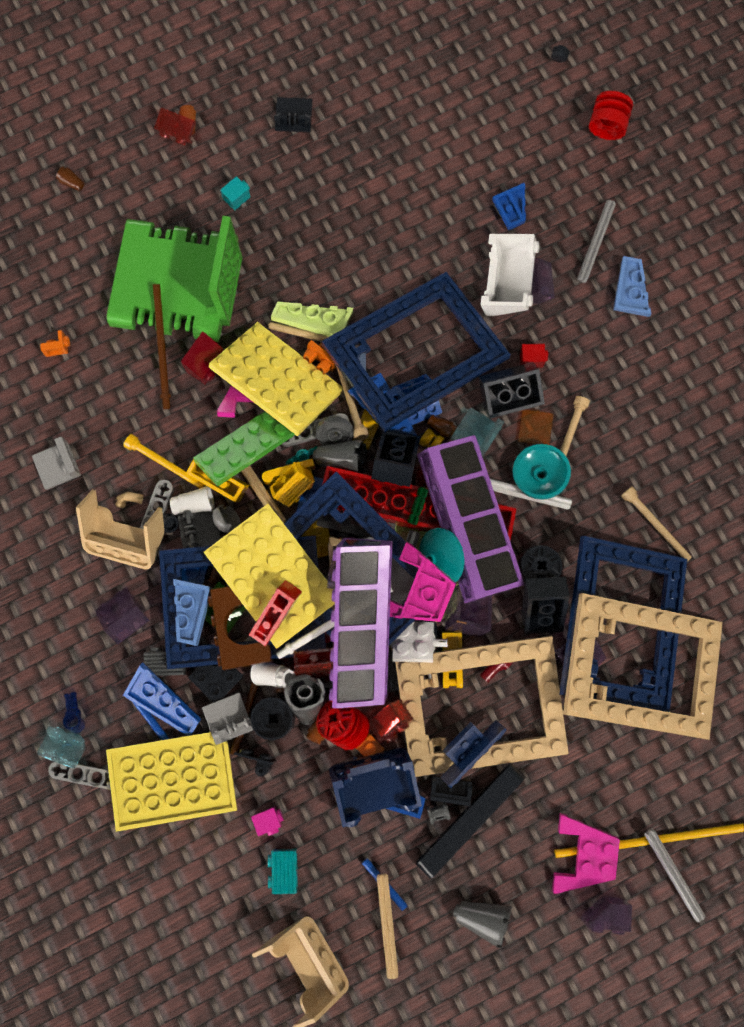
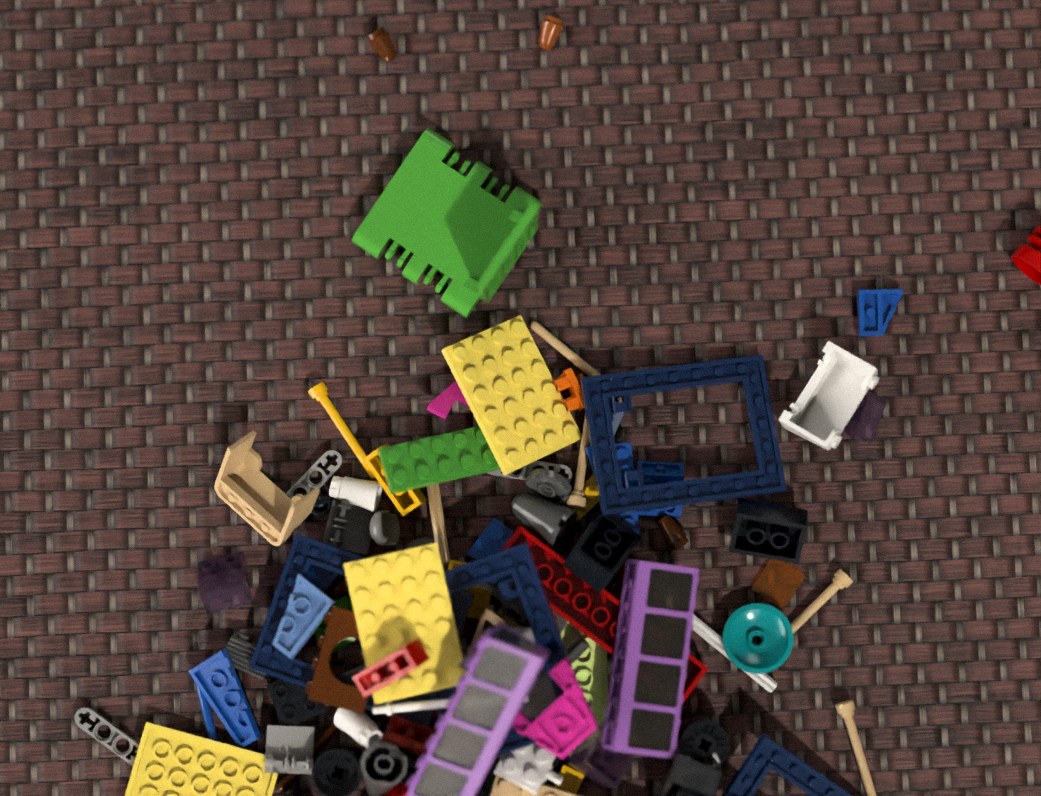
camera: 30 degrees right, 5 degrees up
light grey bracket [32,436,81,490] -> none
clear light blue bracket [37,726,86,769] -> none
orange bracket [40,330,70,357] -> none
clear blue pin [63,692,85,734] -> none
tan arm [115,492,143,508] -> none
reddish brown bar [153,284,171,410] -> none
clear red bracket [154,107,196,146] -> none
dark red slope [181,331,224,385] -> none
teal brick [220,176,251,211] -> none
yellow plate [262,459,315,486] -> none
yellow brick [270,462,315,507] -> none
yellowish green wing [271,302,353,337] -> none
black hinge [274,97,313,132] -> none
teal piece [286,445,318,465] -> none
dark green axle [407,487,429,525] -> none
yellow wheel [419,428,444,448] -> none
teal dish [419,528,465,582] -> none
clear light blue bracket [451,408,505,457] -> none
red brick [520,344,548,368] -> none
black tile [551,45,570,63] -> none
light grey axle [577,200,616,283] -> none
medium blue wing [613,256,651,317] -> none

